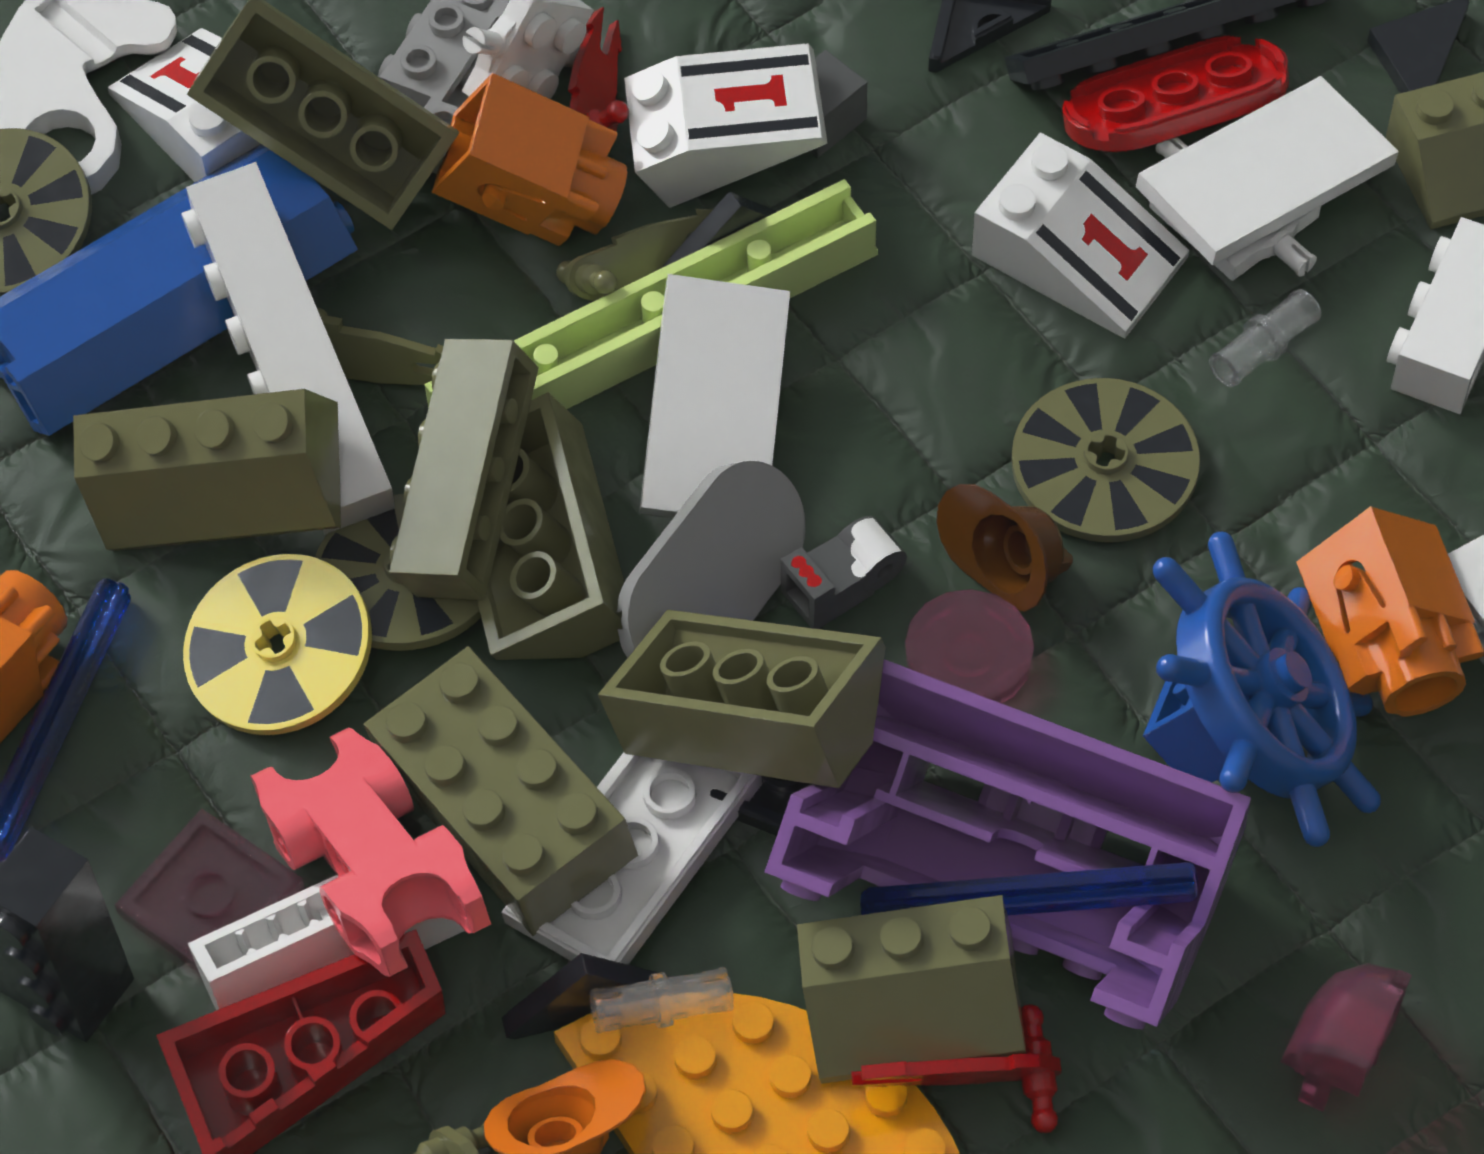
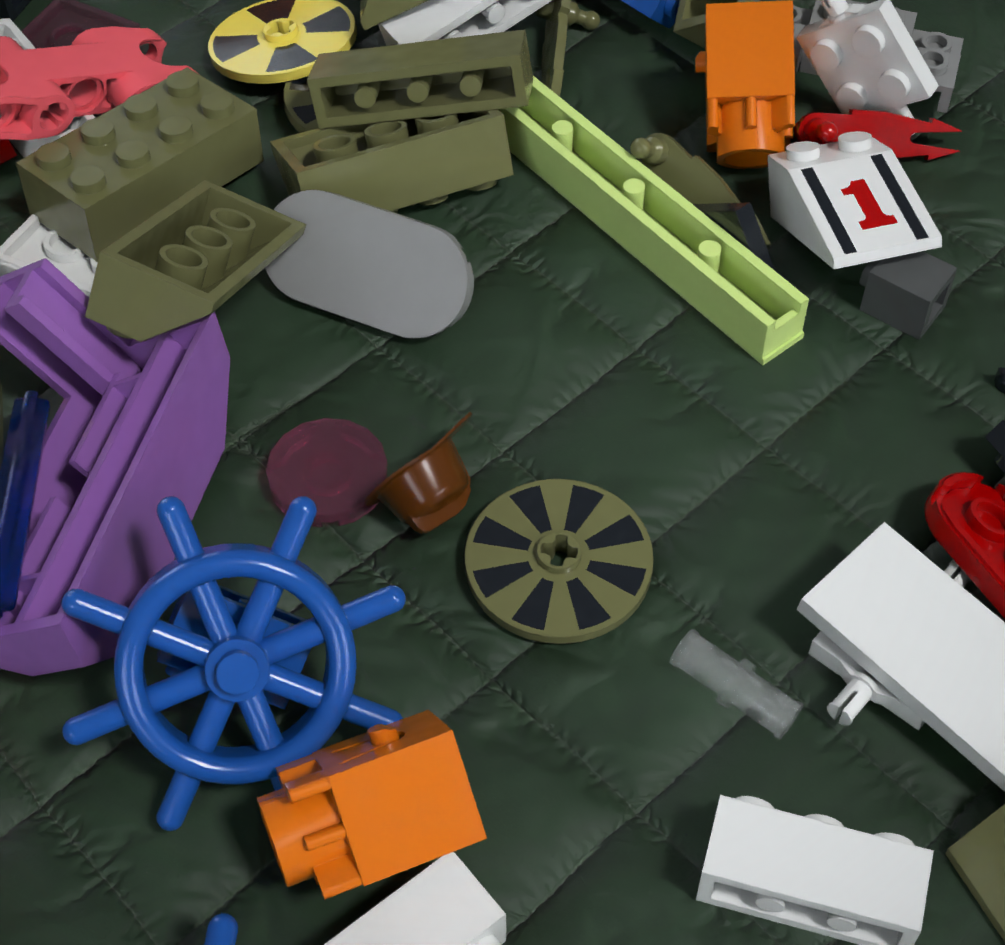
camera: 80 degrees right, 5 degrees down
white tile [639,274,790,518] -> none
dark grey leg [780,516,908,629] -> none
white slope [972,132,1189,339] -> none

